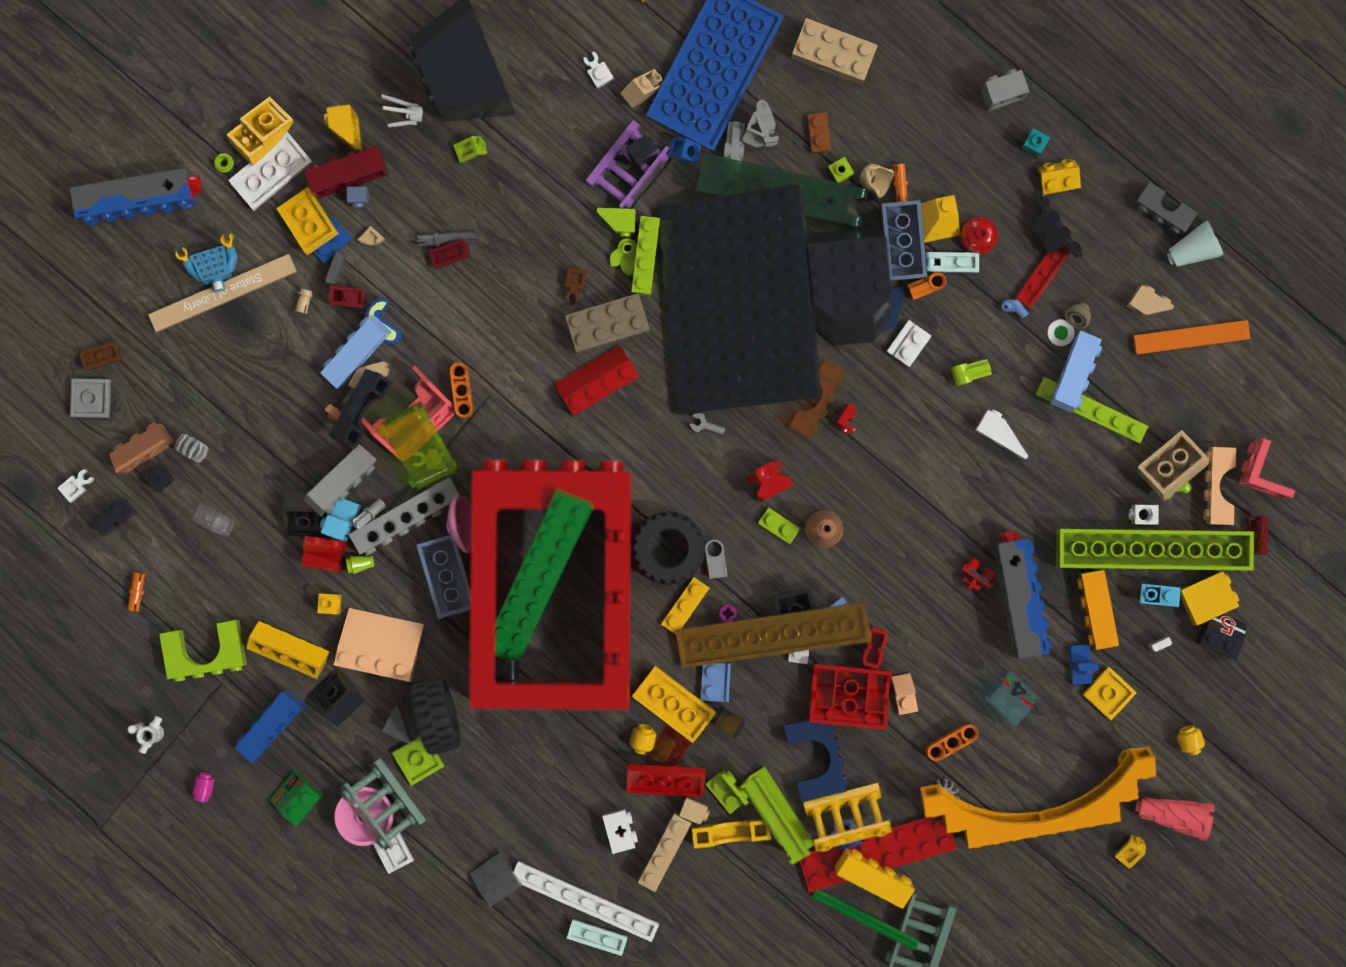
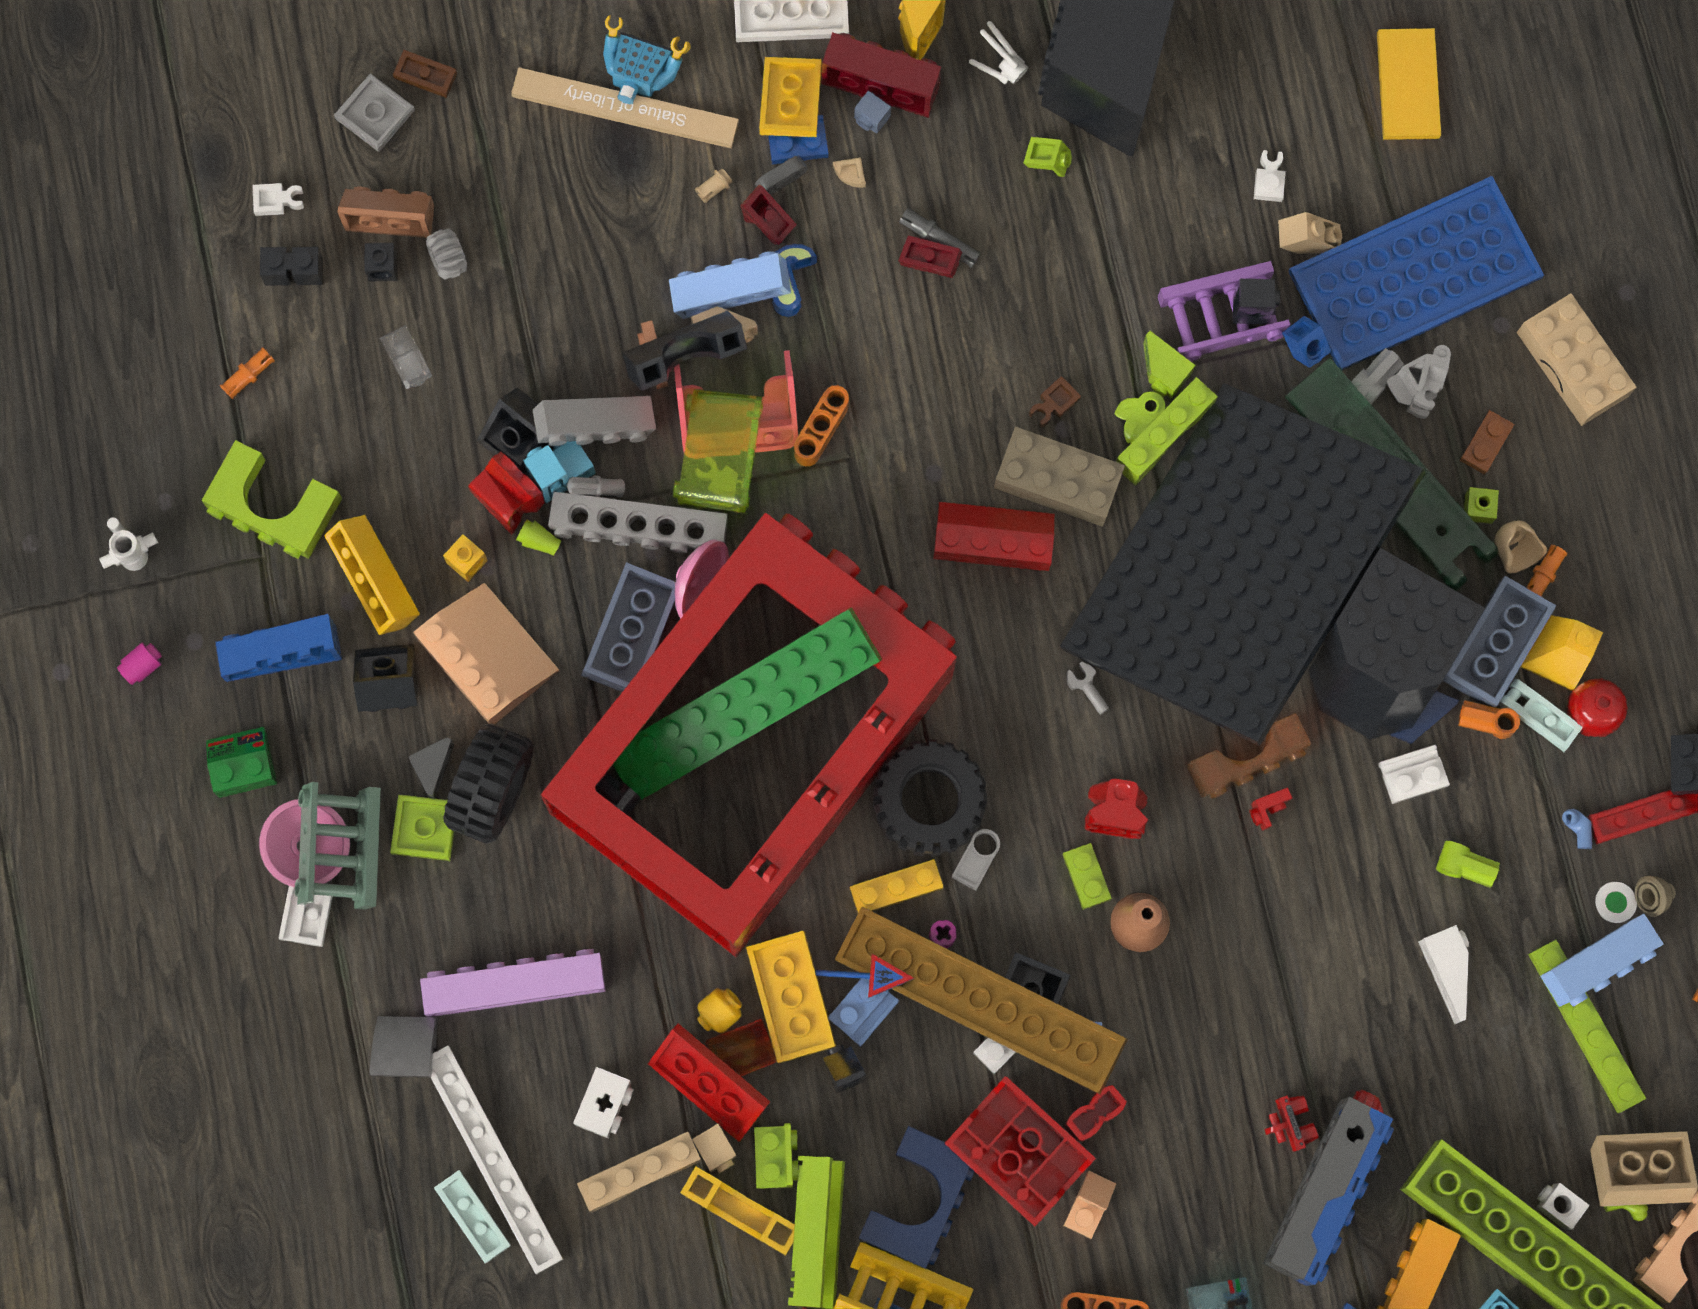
camera: 30 degrees right, 10 degrees down
none -> lavender brick [420,949,606,1017]
none -> piece [815,954,915,998]

